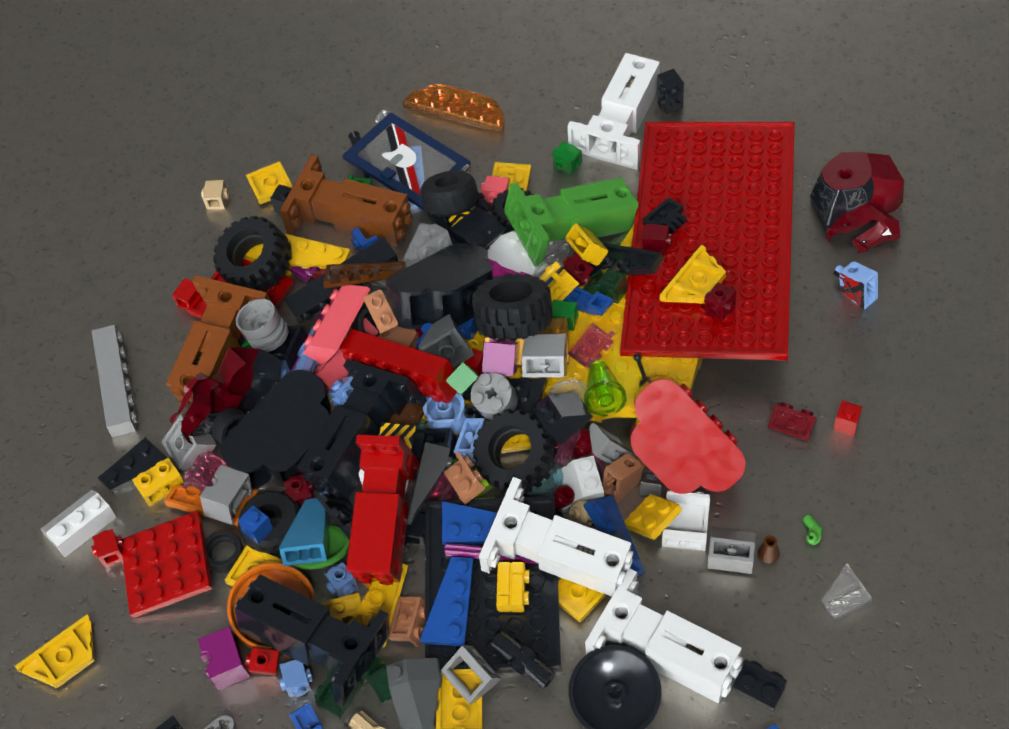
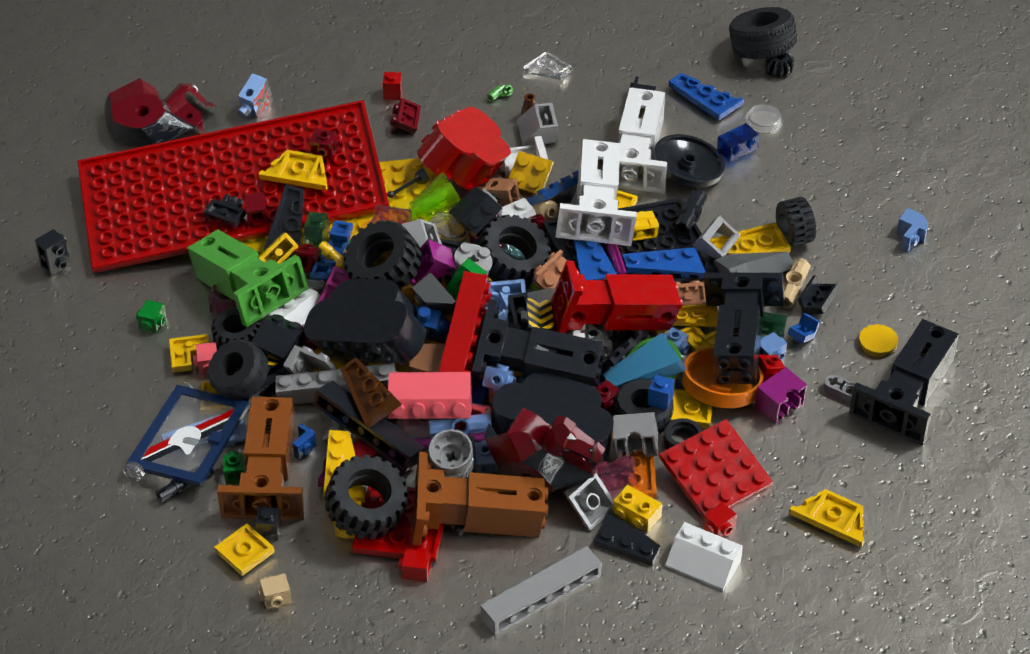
camera: 115 degrees left, 10 degrees down
nougat bracket [363,289,398,338] -> none
clear orange plate [402,84,505,134] -> none
white brick [568,53,660,170] -> none

